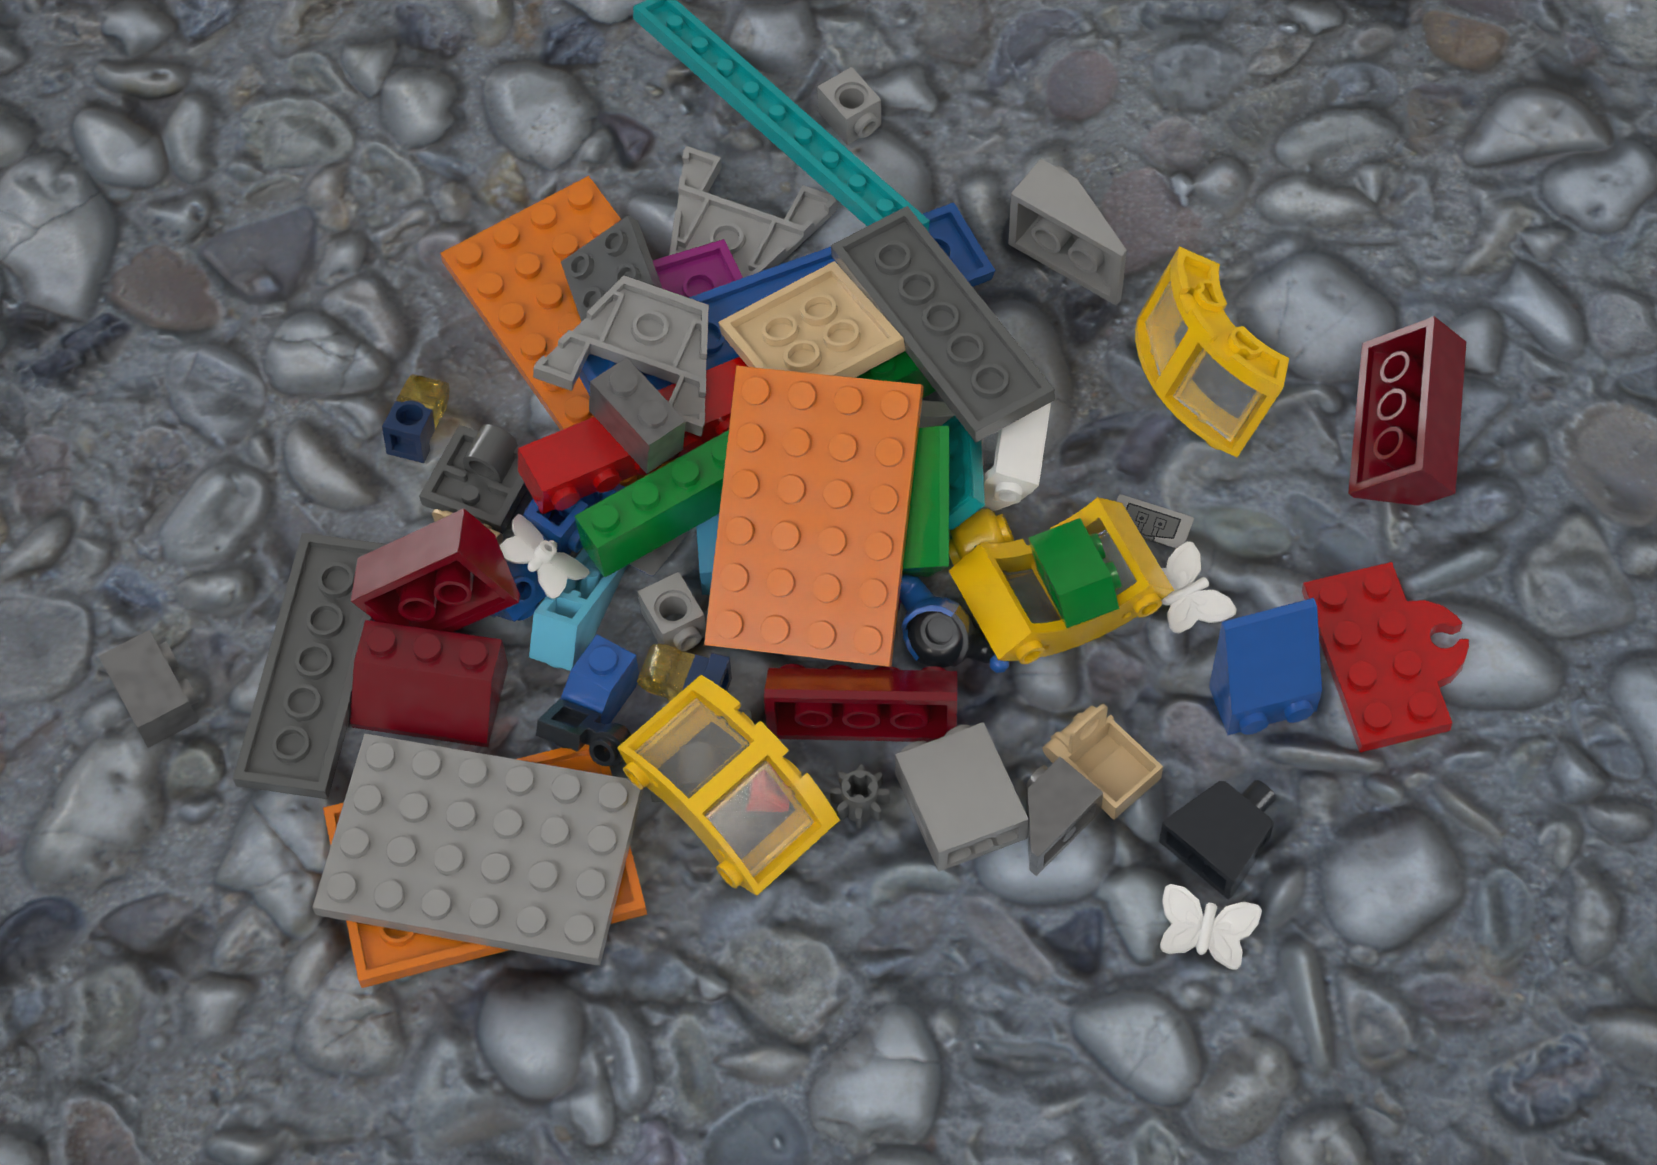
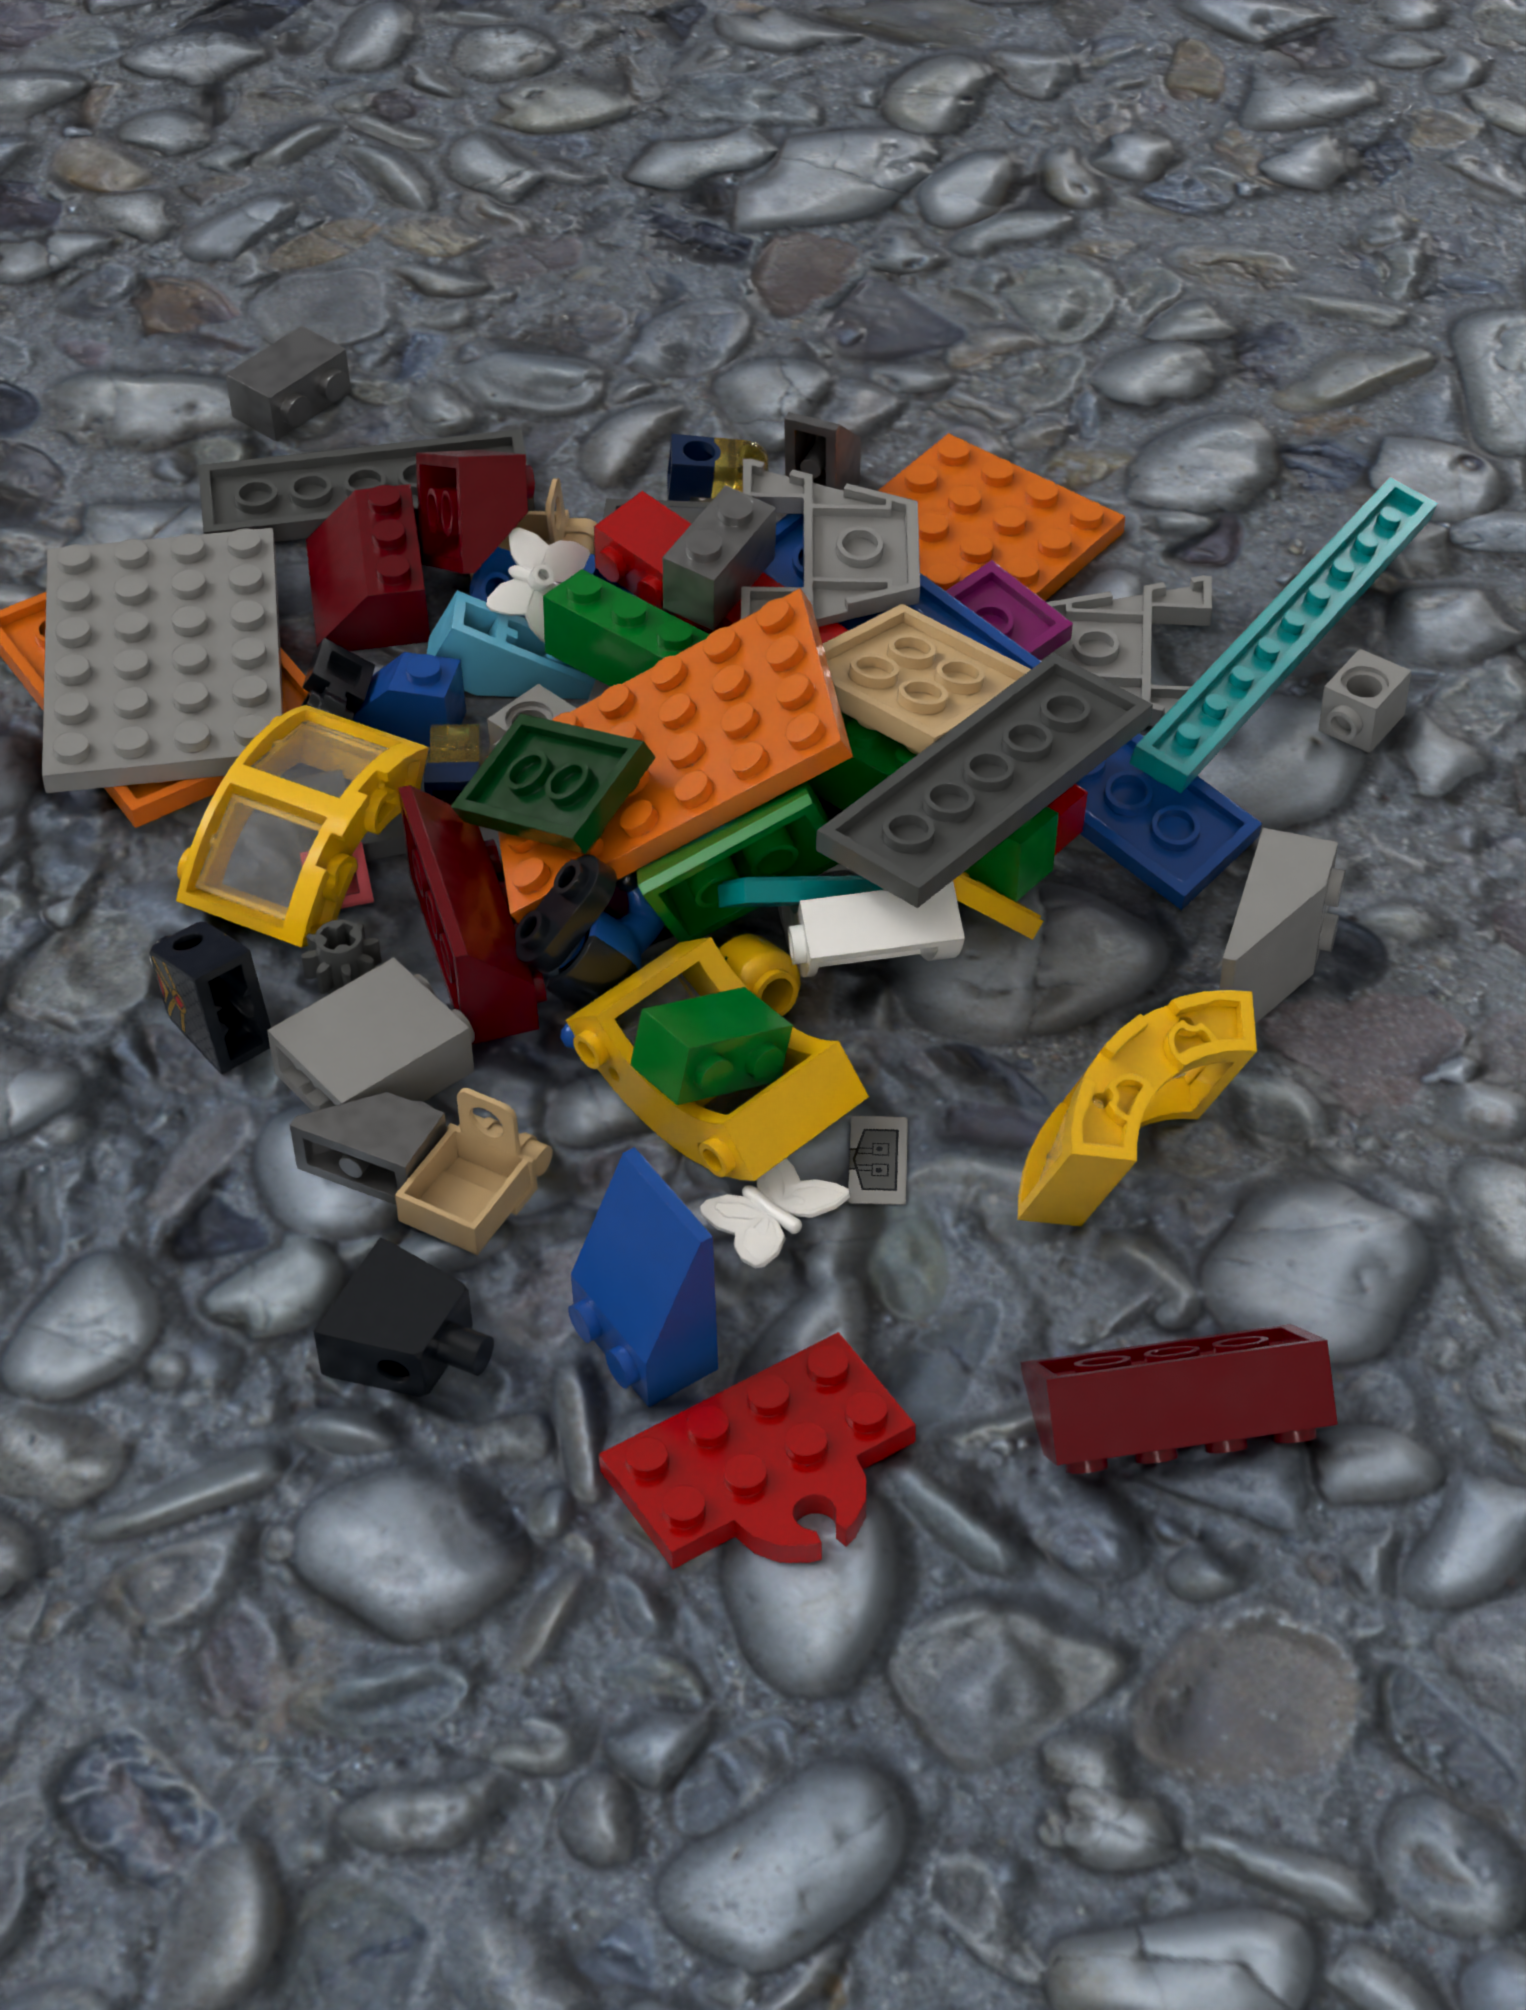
camera: 70 degrees right, 15 degrees down
dark grey plate [561,215,663,322] -> none
white piece [1160,884,1262,970] -> none
none -> black torso [149,921,271,1074]
none -> dark green plate [450,713,656,854]
none -> black plate [515,855,617,973]
none -> flat silver slope [784,412,861,491]

